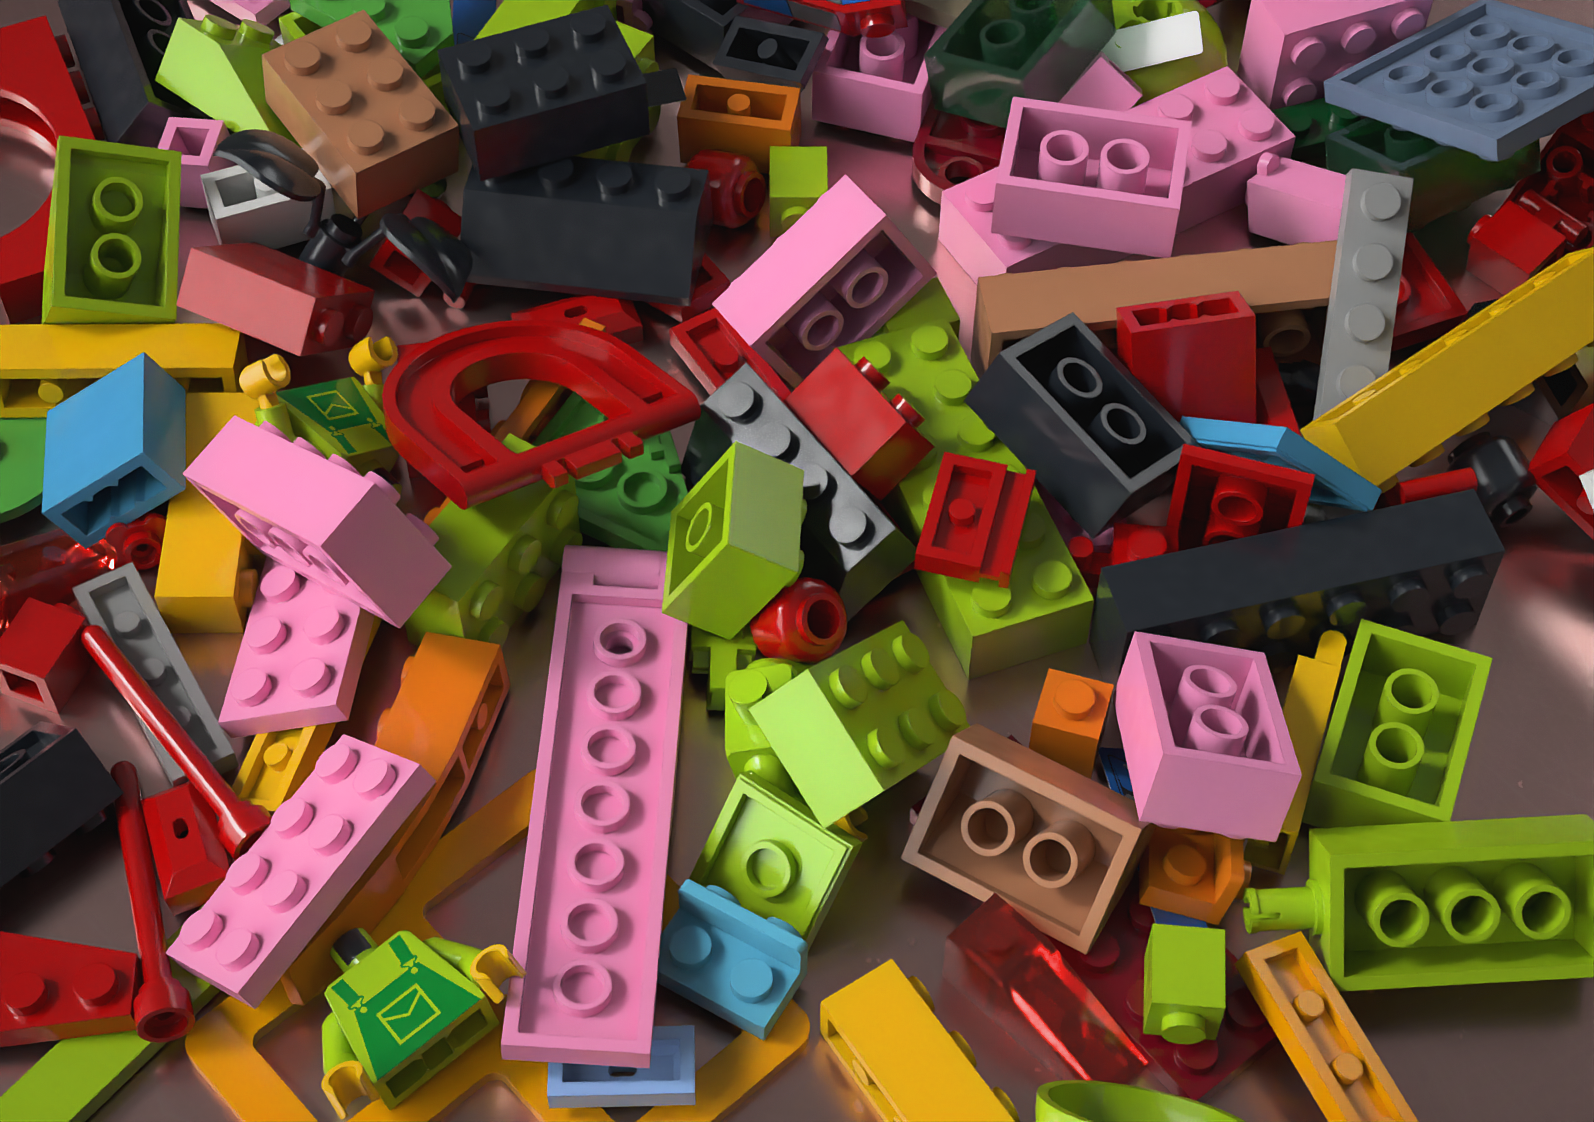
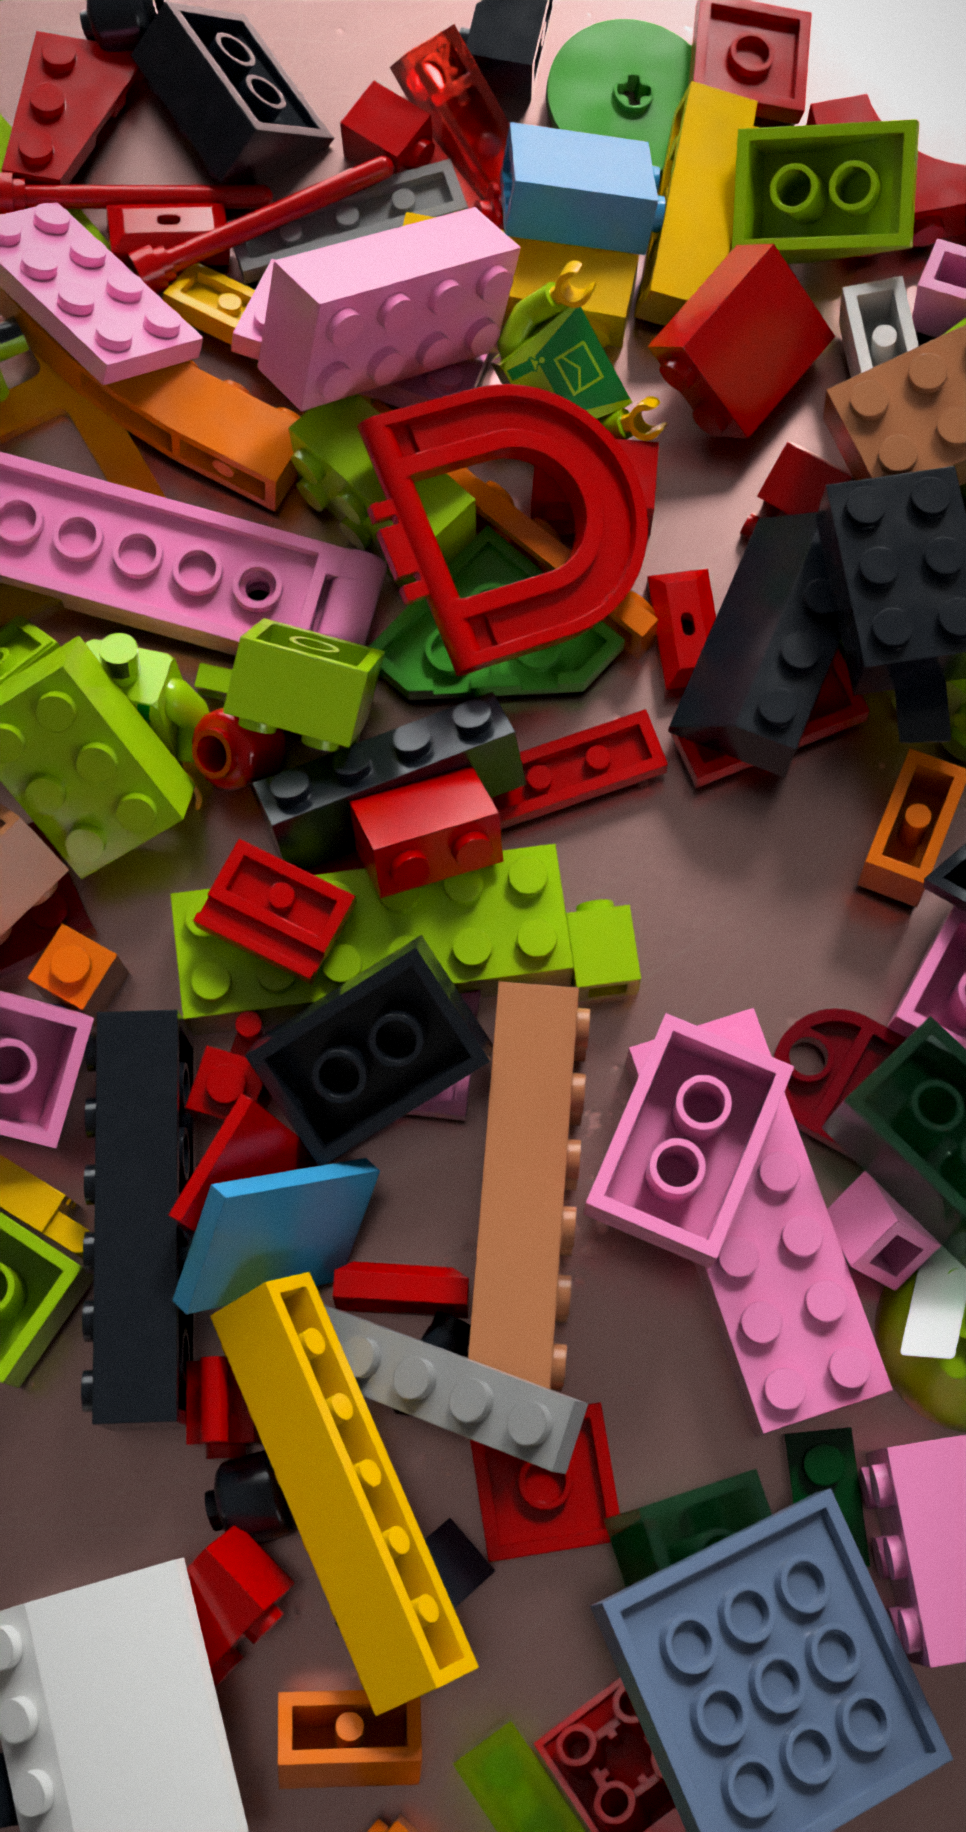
camera: 105 degrees right, 20 degrees up
black plant [213,129,473,303] -> none
red head [683,148,766,229] -> none
bright pink brick [712,174,937,389] -> none
lime brick [770,146,828,237] -> none
red brick [1116,291,1256,424] -> none
bright pink brick [1245,152,1346,245] -> none
red brick [1466,189,1589,295] -> none

